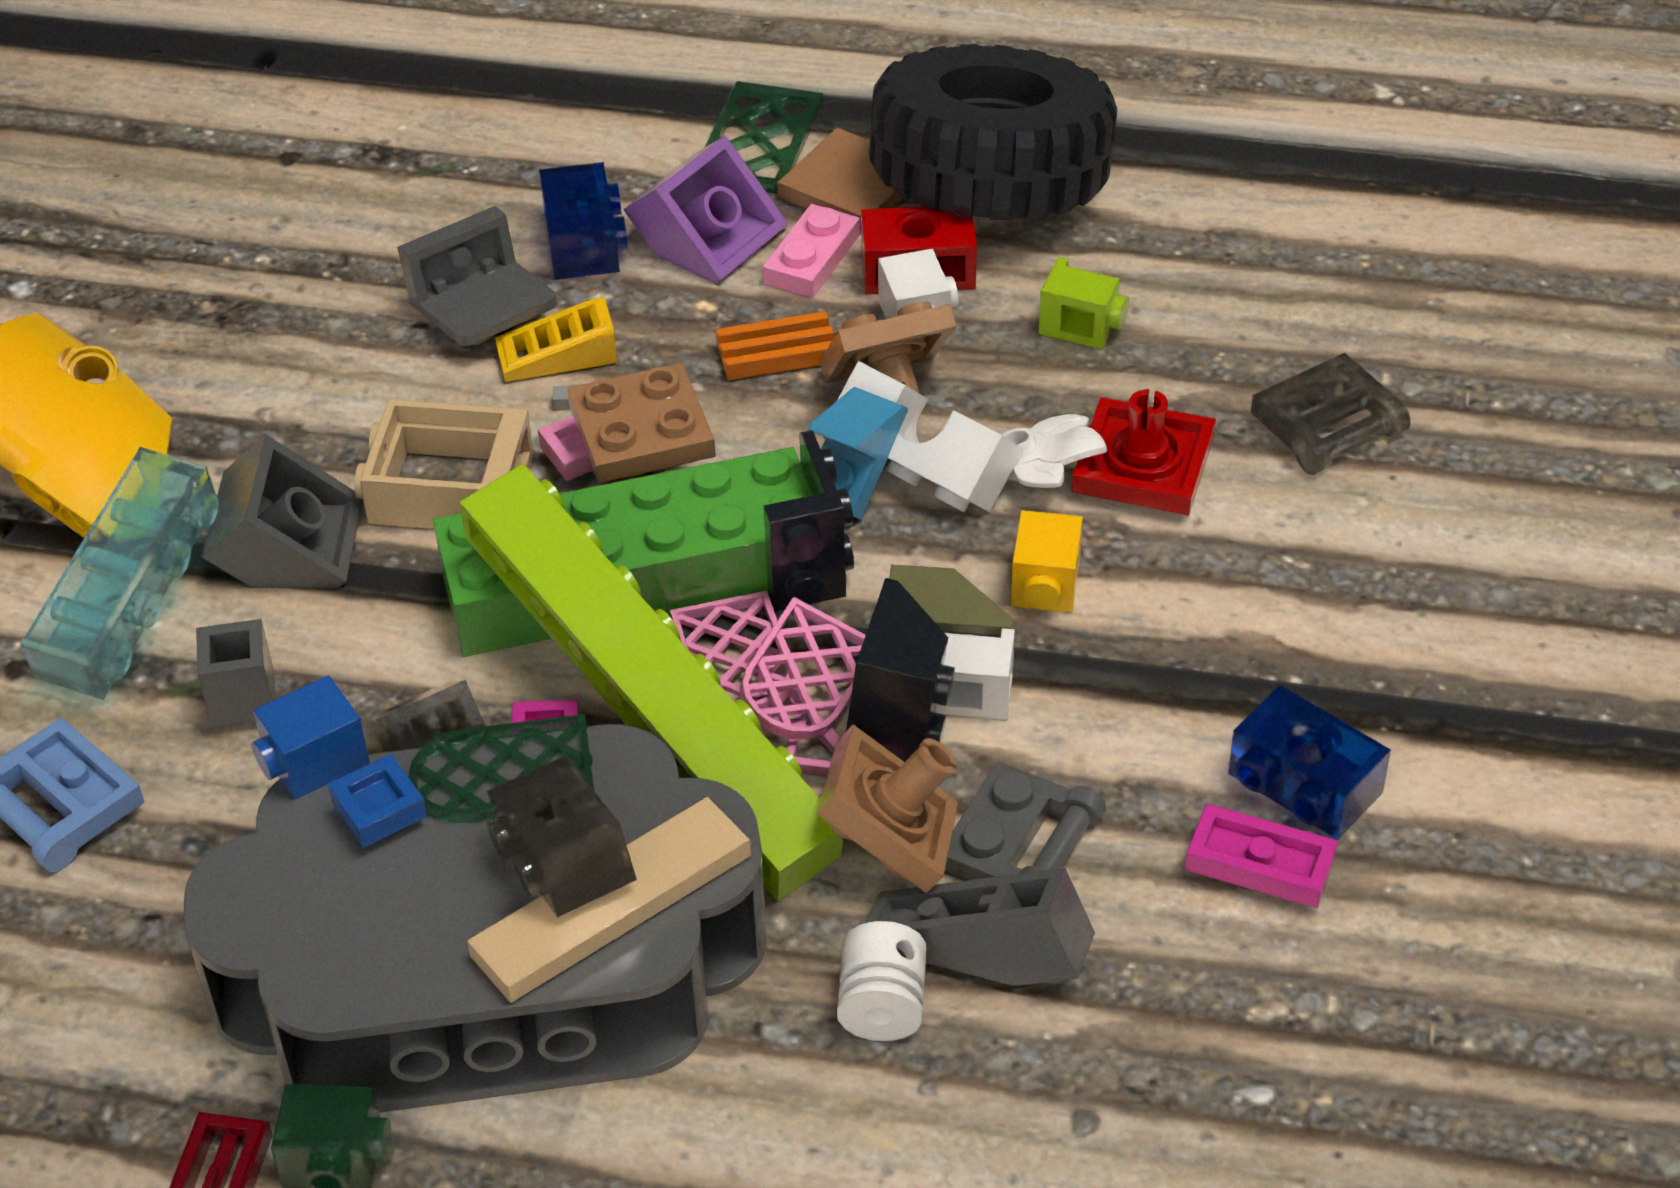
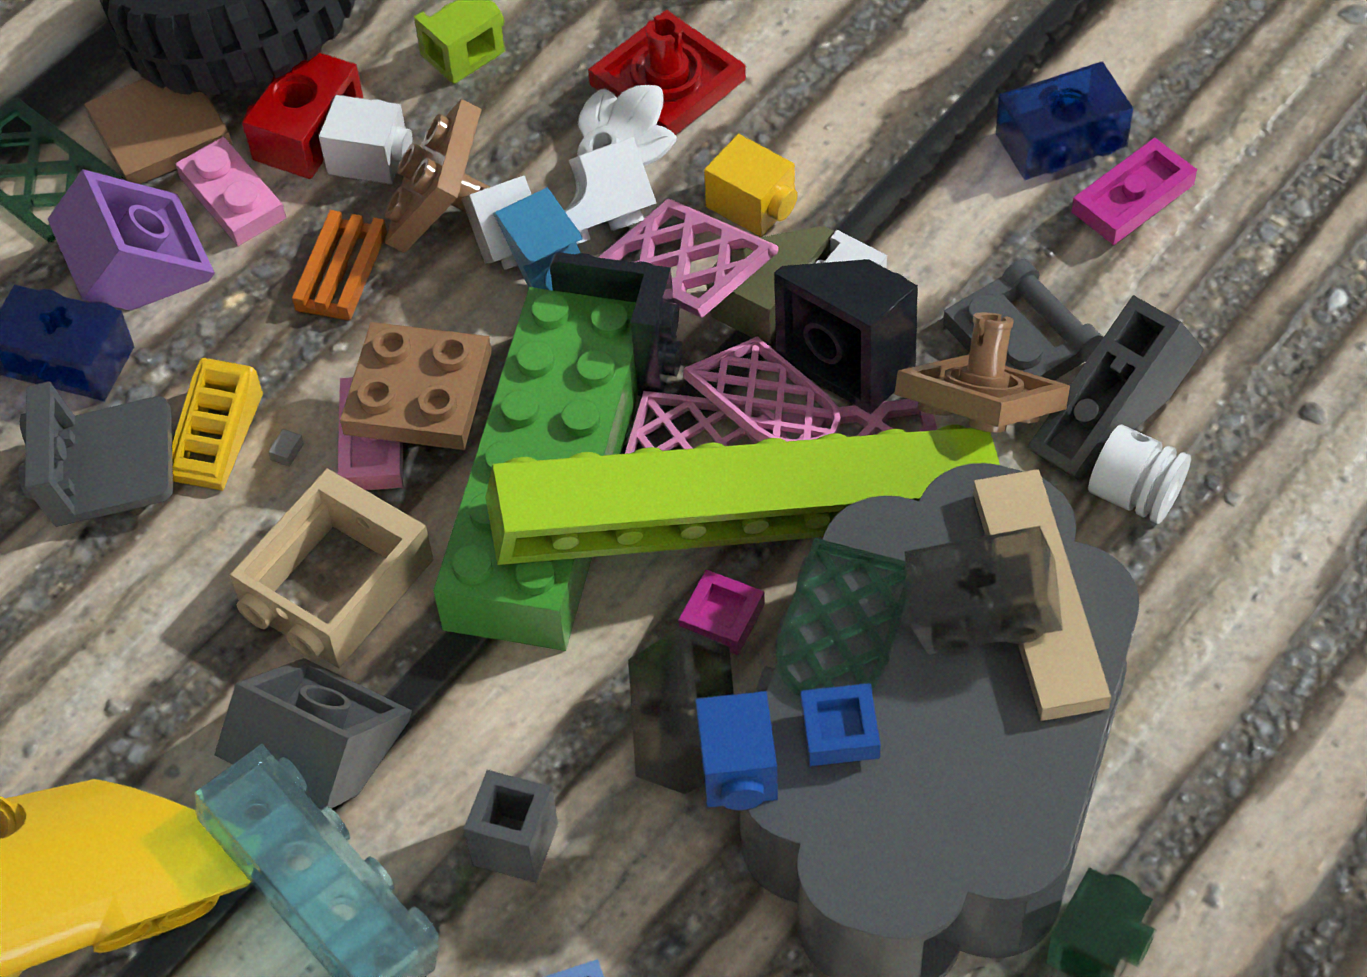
camera: 60 degrees left, 10 degrees up
none -> bright pink window [598,199,778,318]

